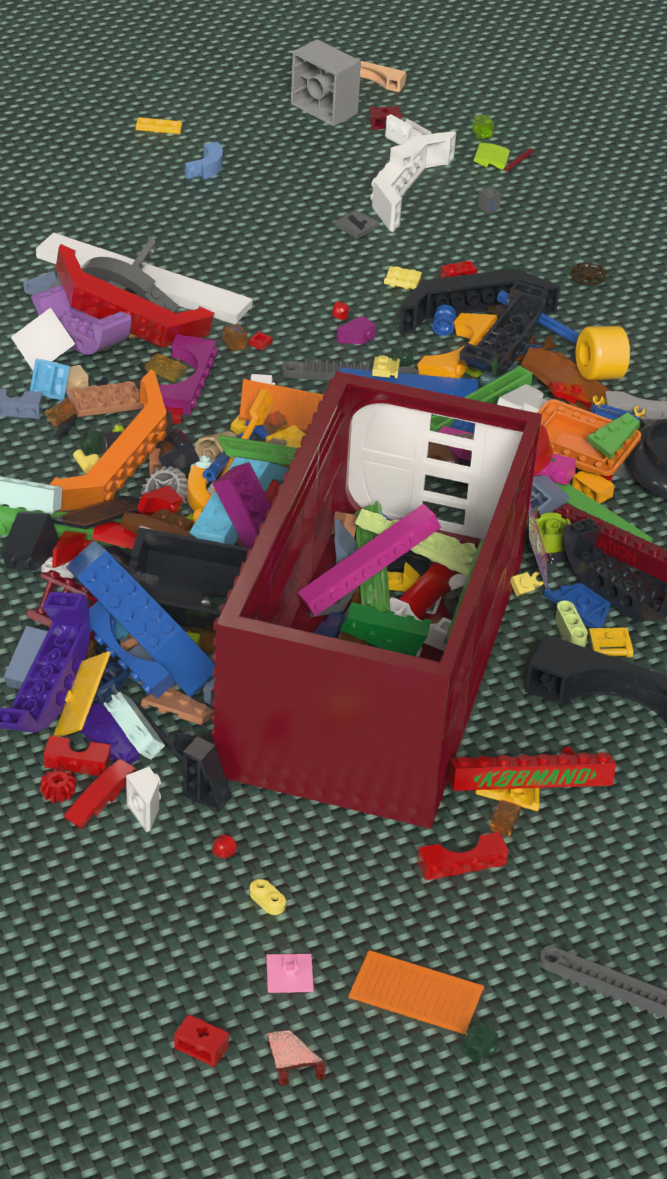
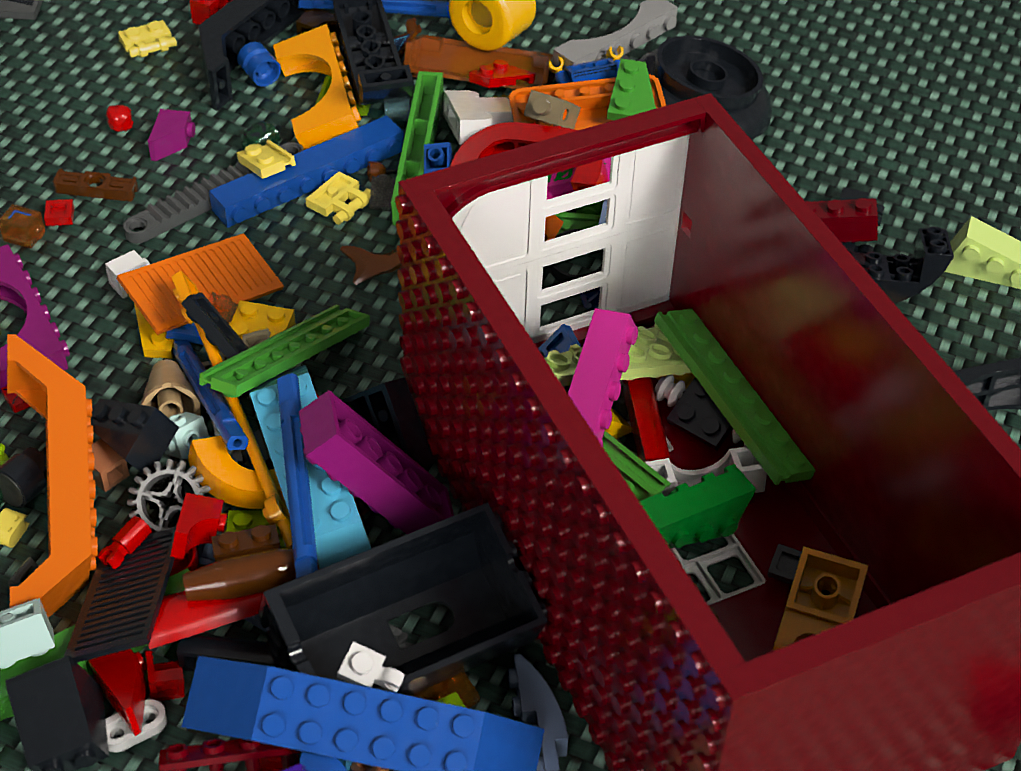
camera: 40 degrees left, 5 degrees up
none -> reddish brown piece [53,168,138,201]
none -> red bar [97,516,152,570]
none -> black hinge [181,292,249,359]
none -> blue piece [277,373,318,579]
none -> white plate [337,642,405,693]
none -> dark tan torso [524,90,581,129]

